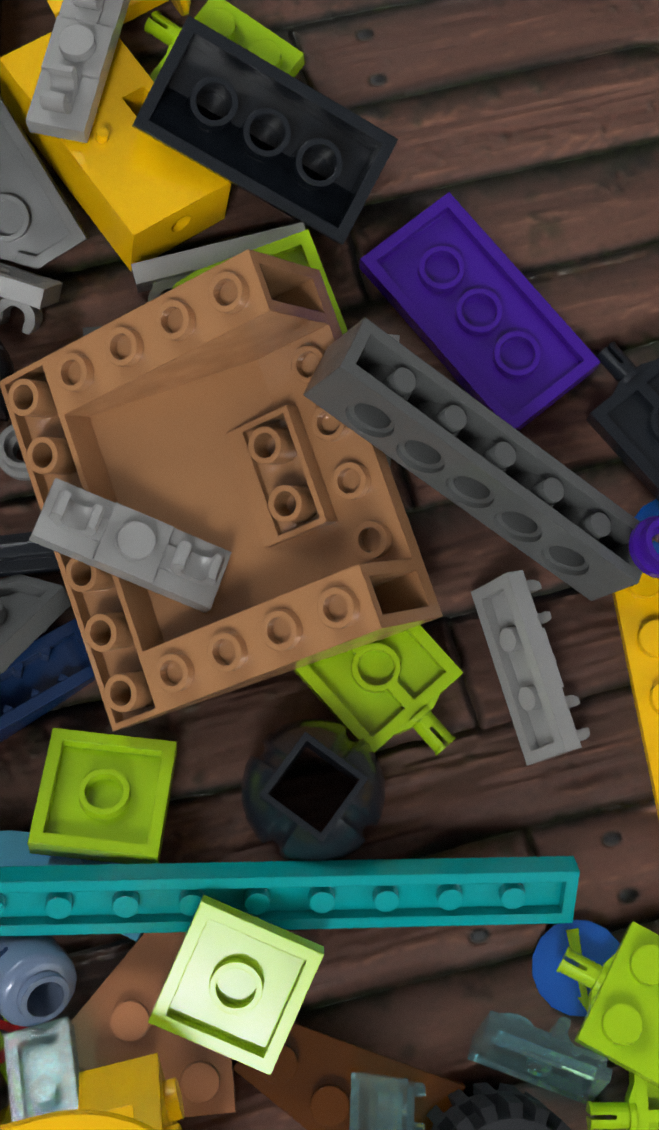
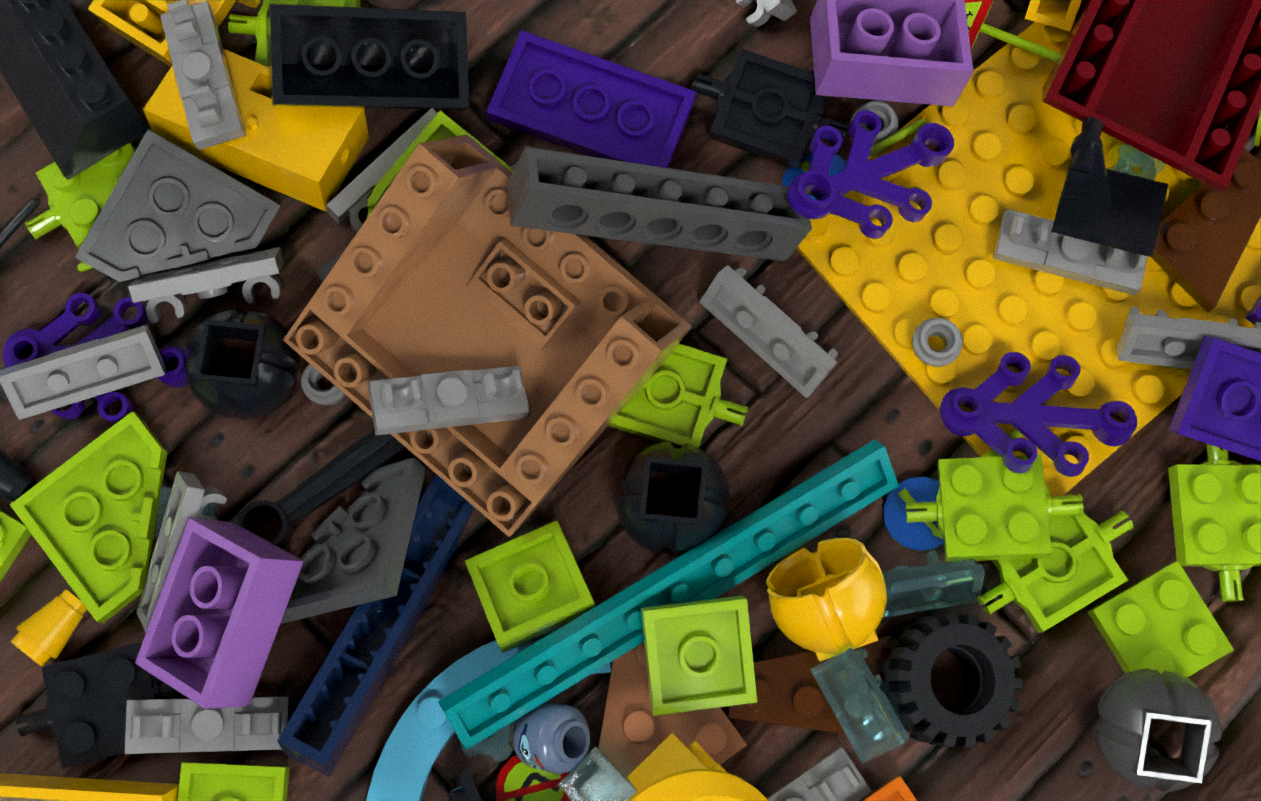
camera: 25 degrees left, 0 degrees up
none -> yellow piece [766,538,887,662]

